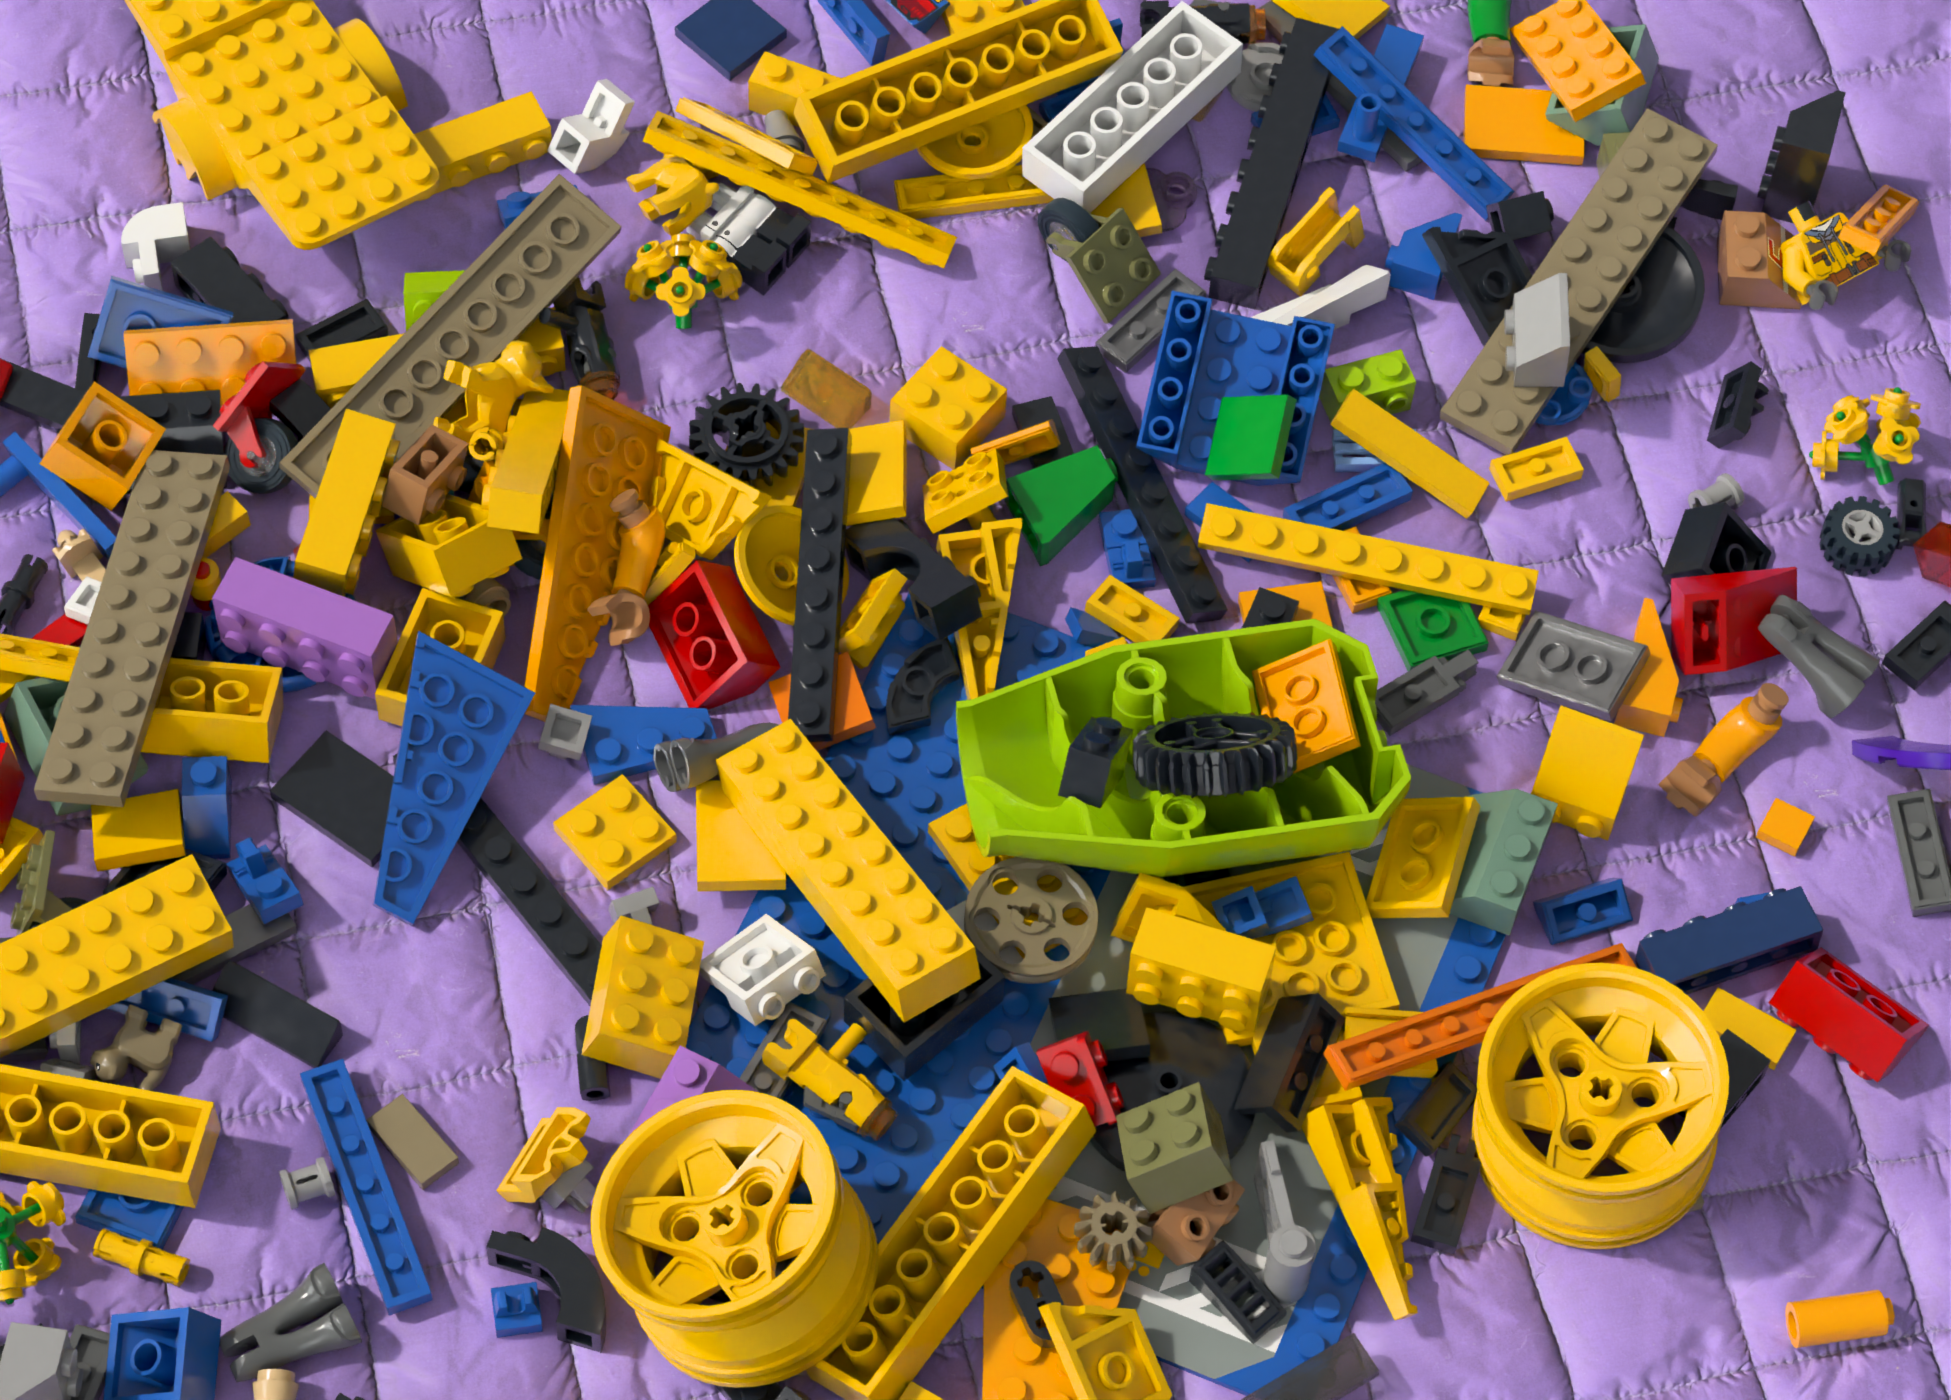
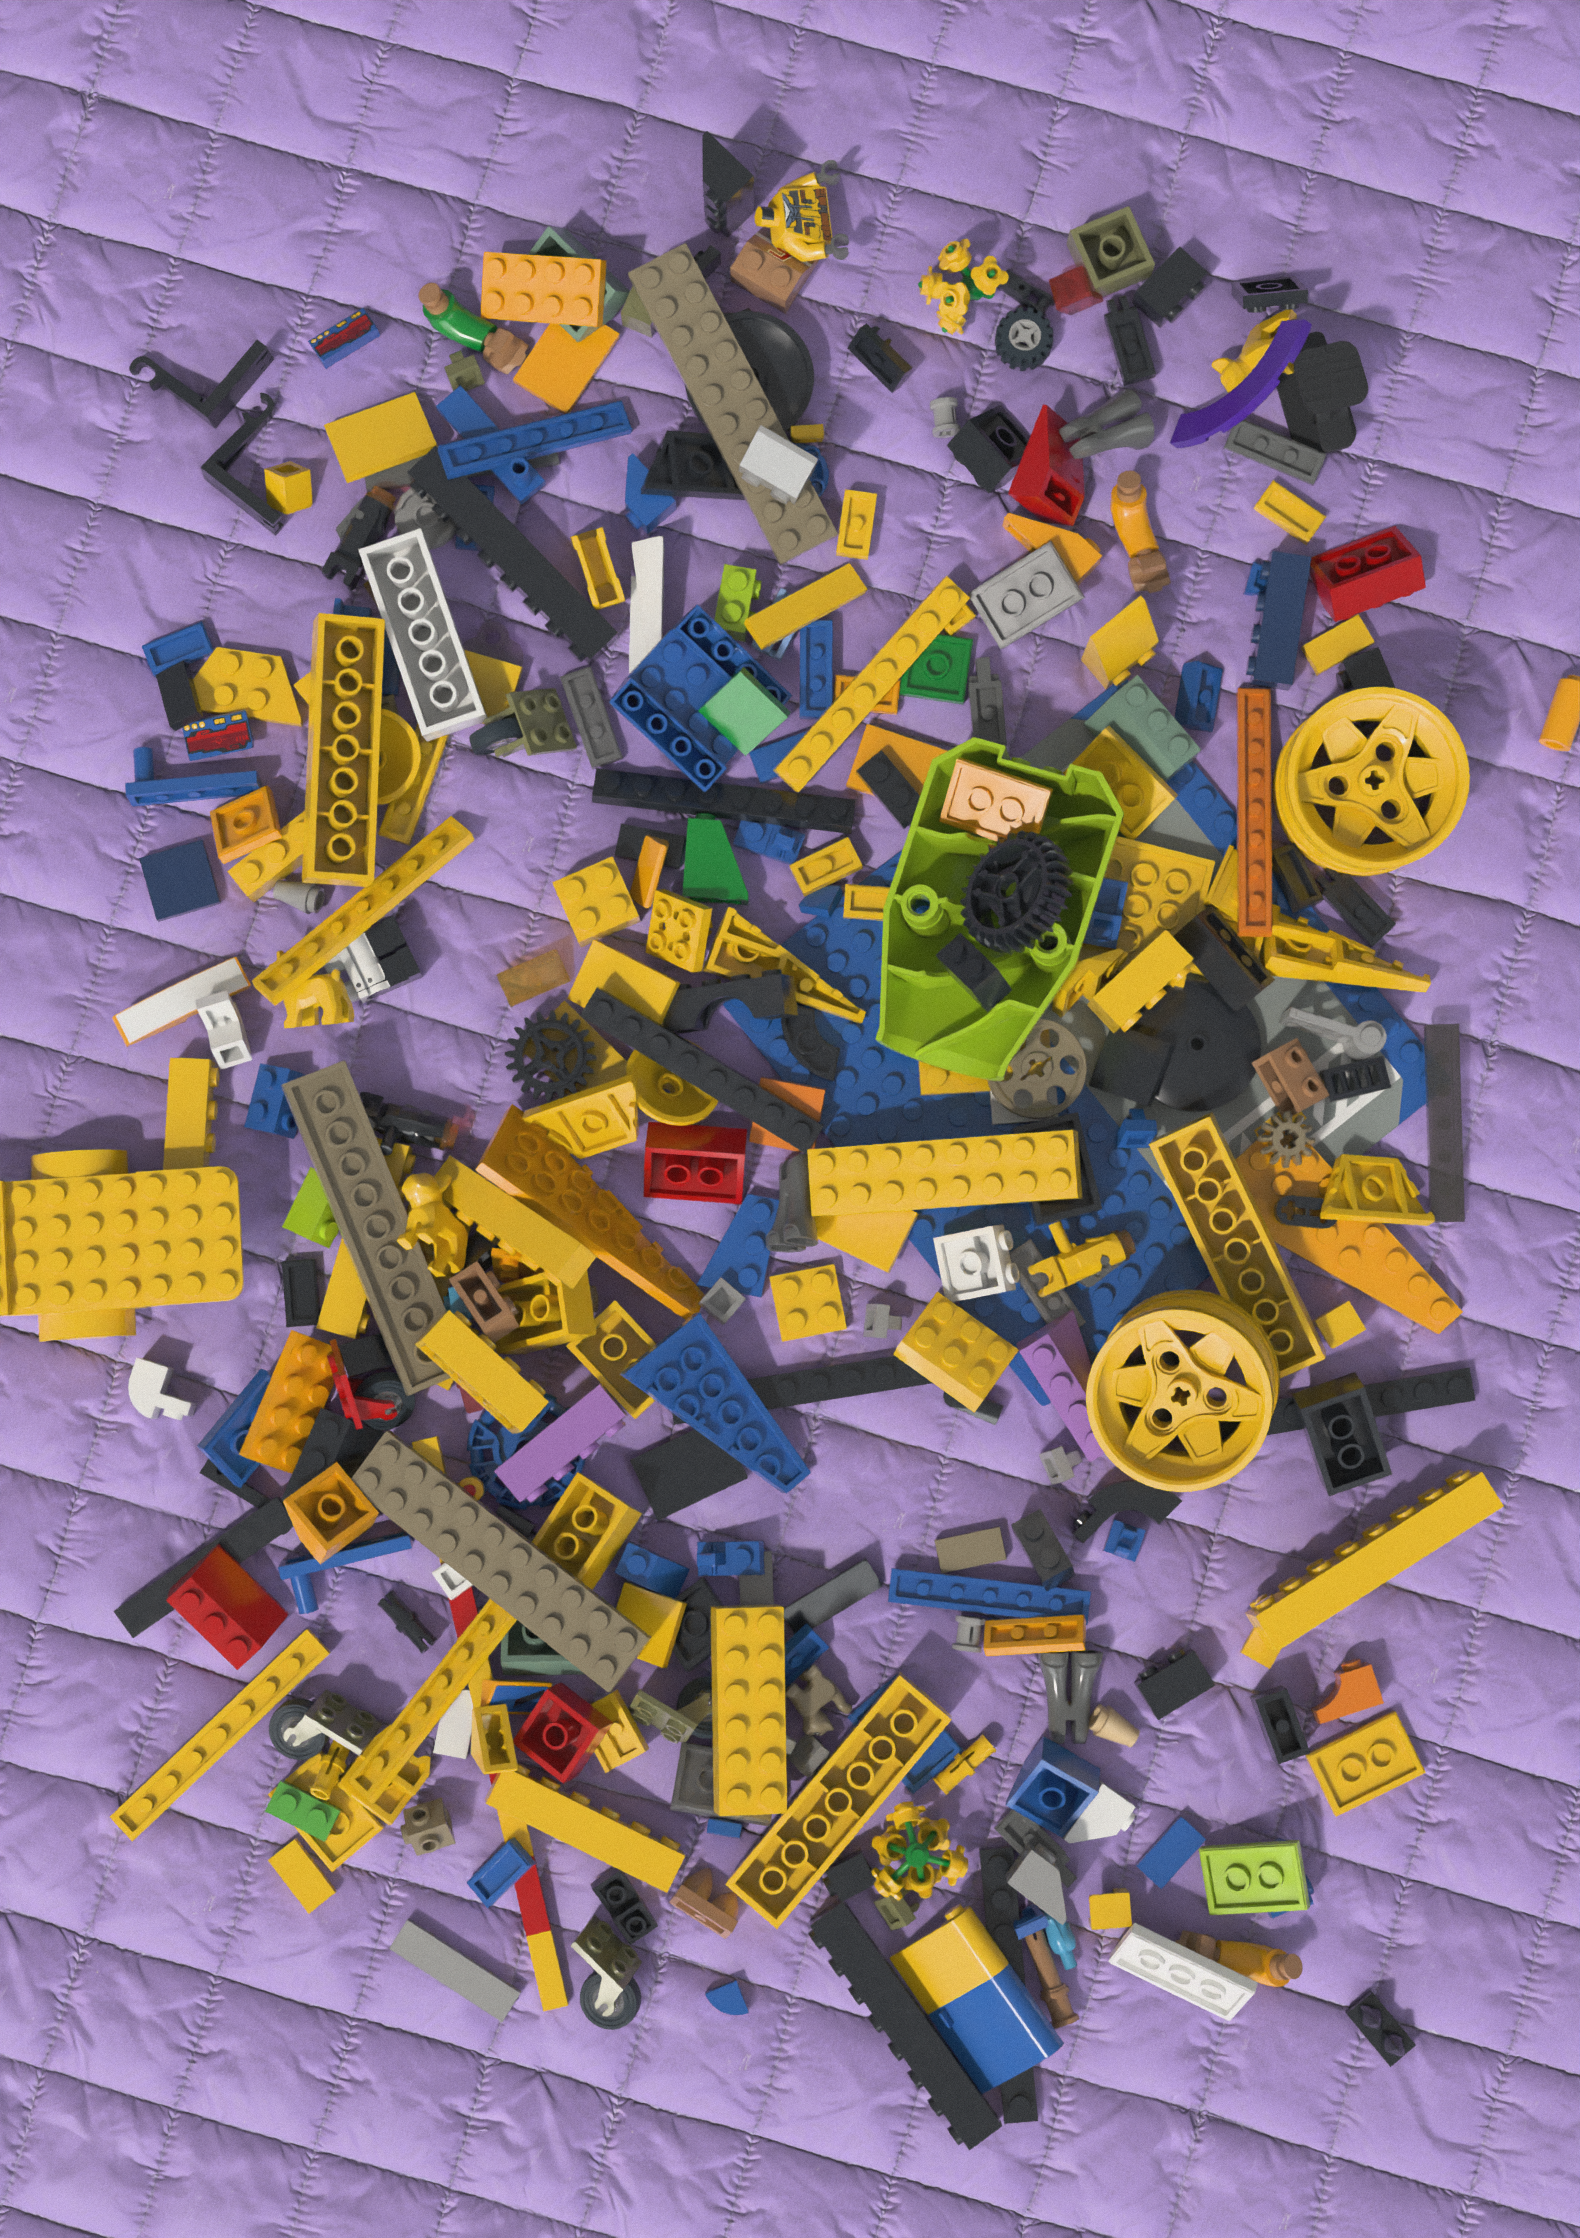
camera: 60 degrees left, 25 degrees up
tan piece [52,529,106,582] -> none
black brick [171,236,289,323] -> none
yellow pin [468,427,504,462] -> none
yellow plate [496,1107,591,1203] -> none
piece [587,488,666,646] -> none
yellow plant [625,234,742,329] -> none
yellow tile [644,541,695,605] -> none
yellow tile [675,97,818,175] -> none
yellow bracket [839,568,907,669] -> none
red bracket [1036,1031,1125,1127] -> none
olive brick [1116,1082,1234,1214] -> none
black brick [1486,191,1554,240] -> none
light orange tile [1755,798,1815,857] -> none
light orange tile [1838,184,1919,256] -> none
none -> white slope [112,957,251,1047]
none -> light orange tile [210,785,282,864]
none -> olive tile [444,350,485,391]
none -> light orange plate [983,1615,1086,1656]
none -> black brick [1011,1509,1076,1592]
none -> yellow tile [1253,480,1326,545]

